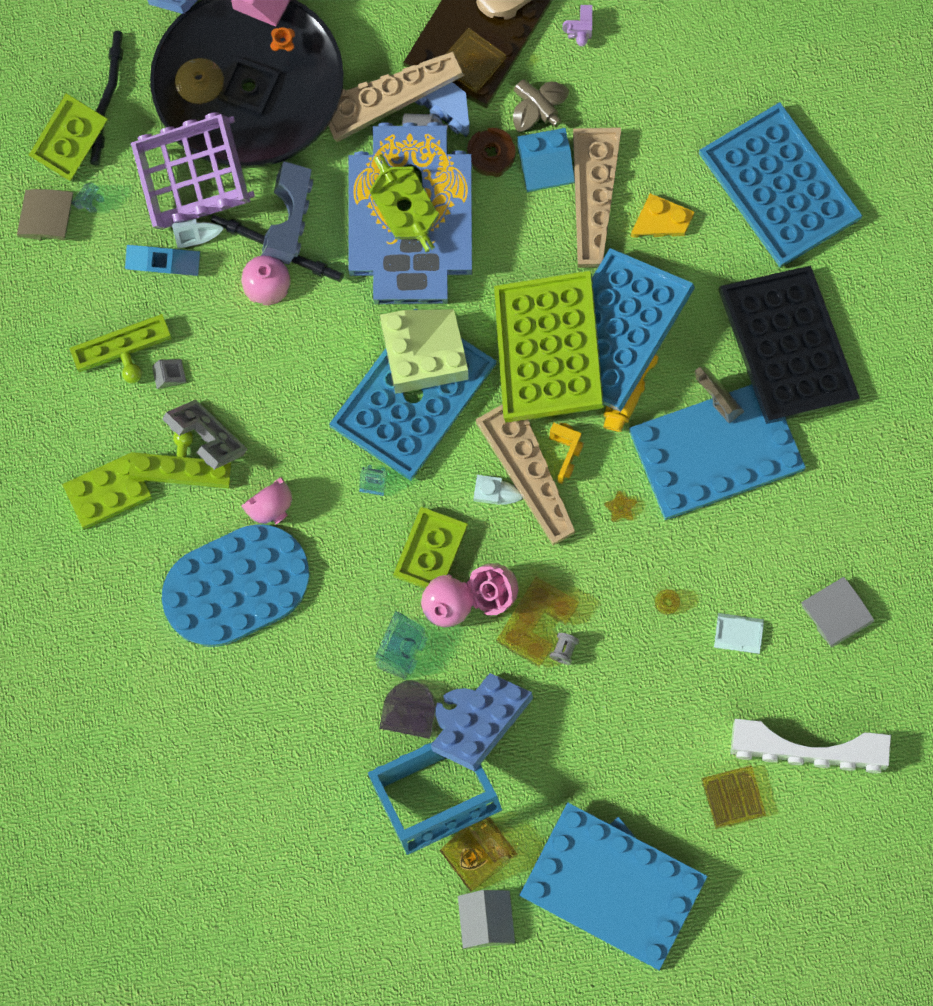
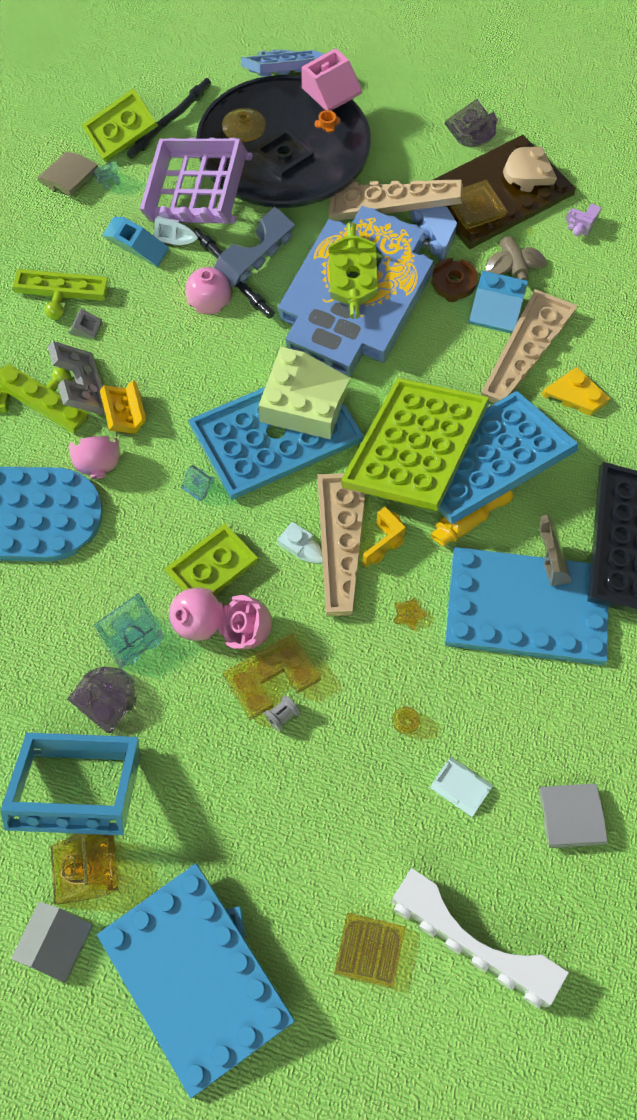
camera: 25 degrees right, 10 degrees down
medium blue plate [431,673,533,772] -> none
none -> yellow bracket [100,381,146,434]

